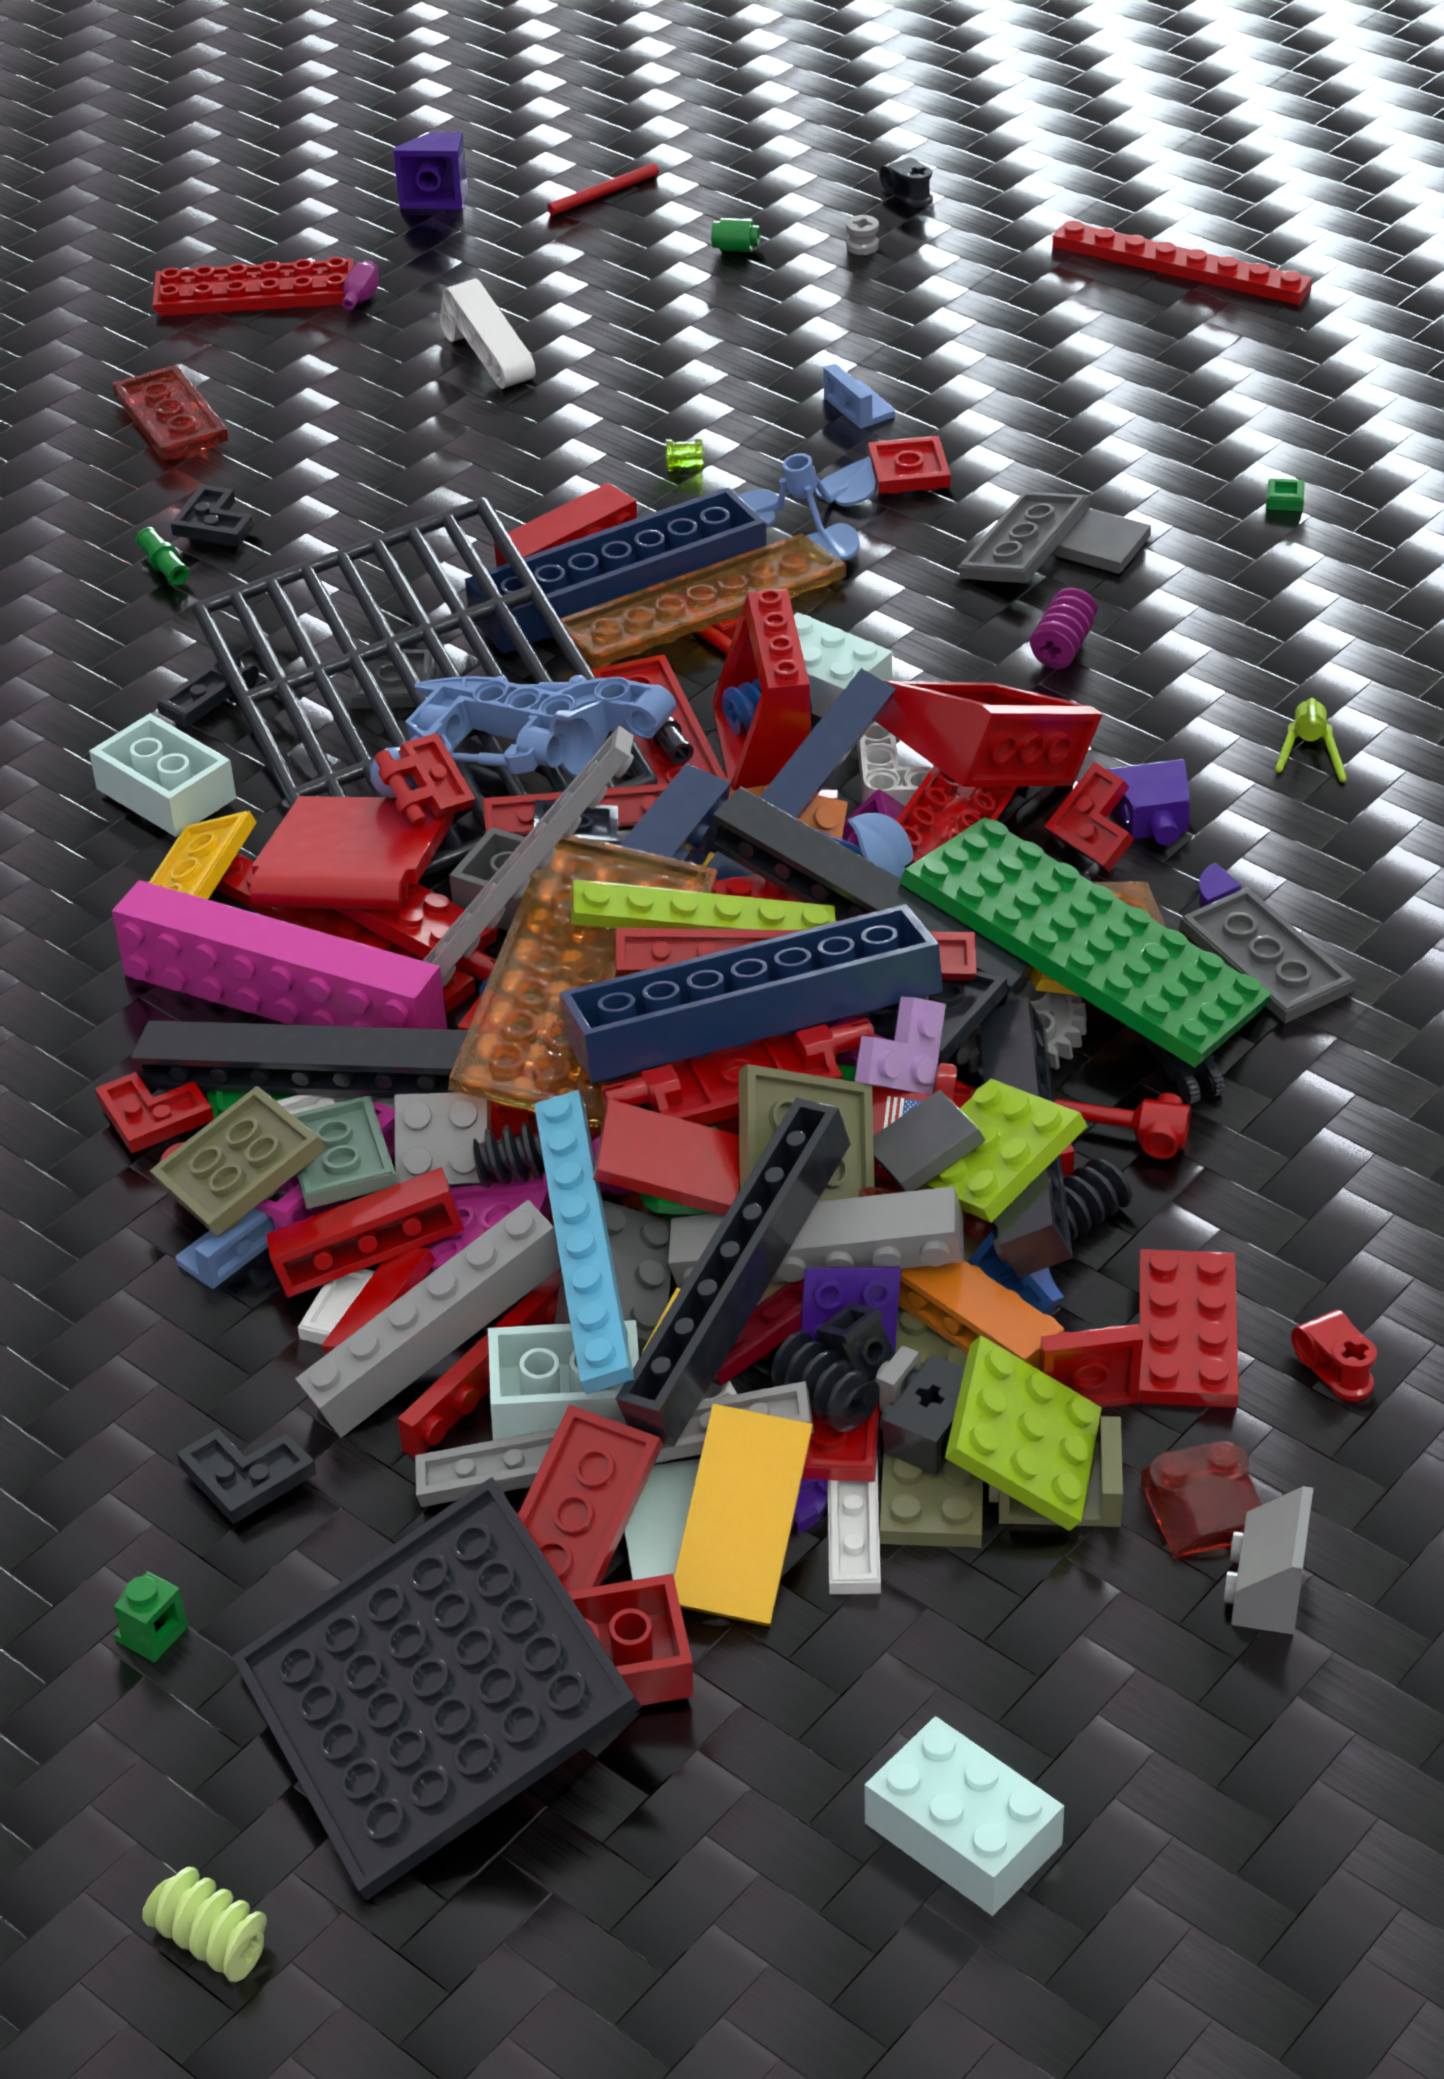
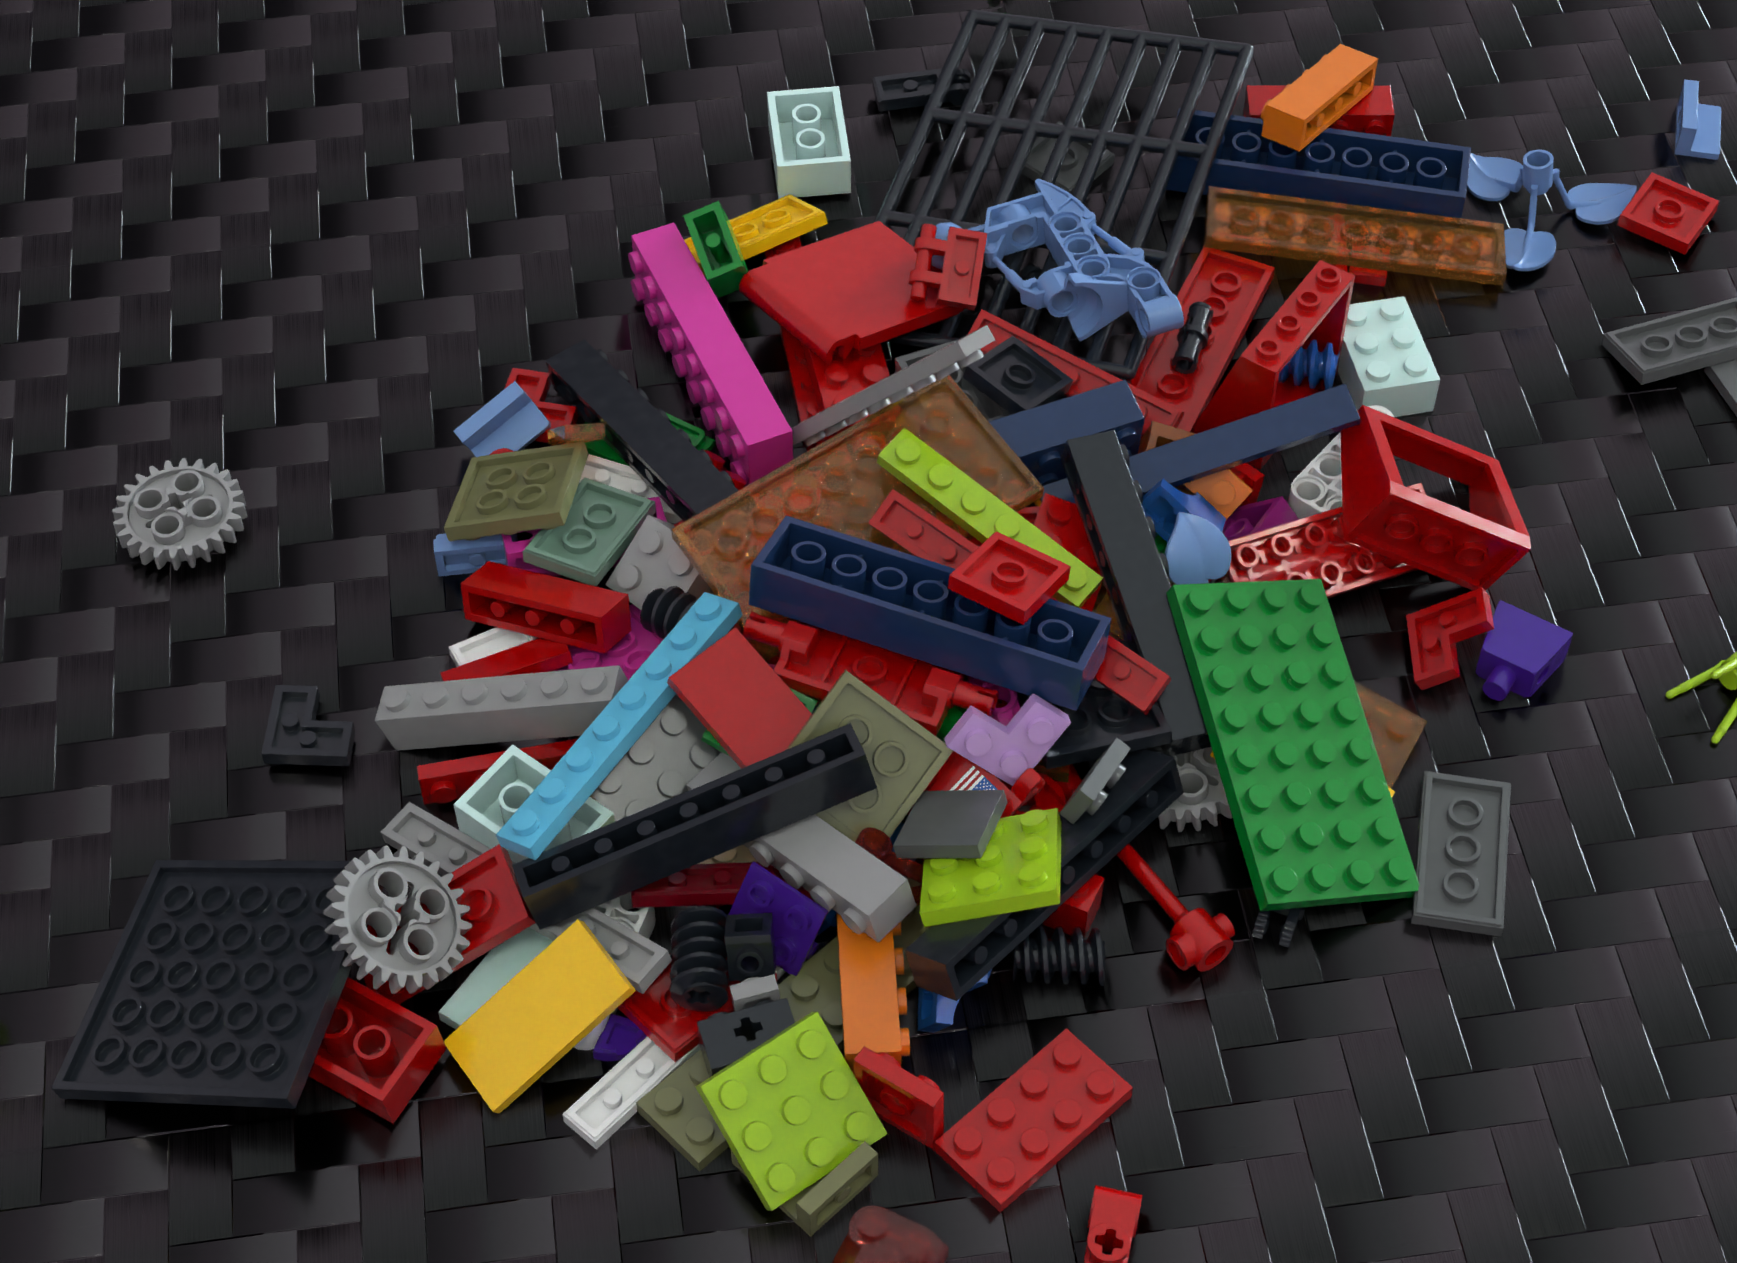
camera: 40 degrees right, 10 degrees up
green brick [114,1571,188,1663] -> none
clear neon green bush [666,438,703,471] -> none
magenta piece [1030,587,1098,669] -> none
dark purple tile [1199,863,1242,907] -> none
none -> light grey gear [324,845,472,994]
none -> medium blue panel [453,381,551,457]
none -> clear orange tile [547,423,605,446]
none -> green brick [683,201,748,298]
none -> red plate [948,531,1071,625]
none -> dark grey plate [1059,738,1131,824]
none -> orange brick [1261,44,1378,152]

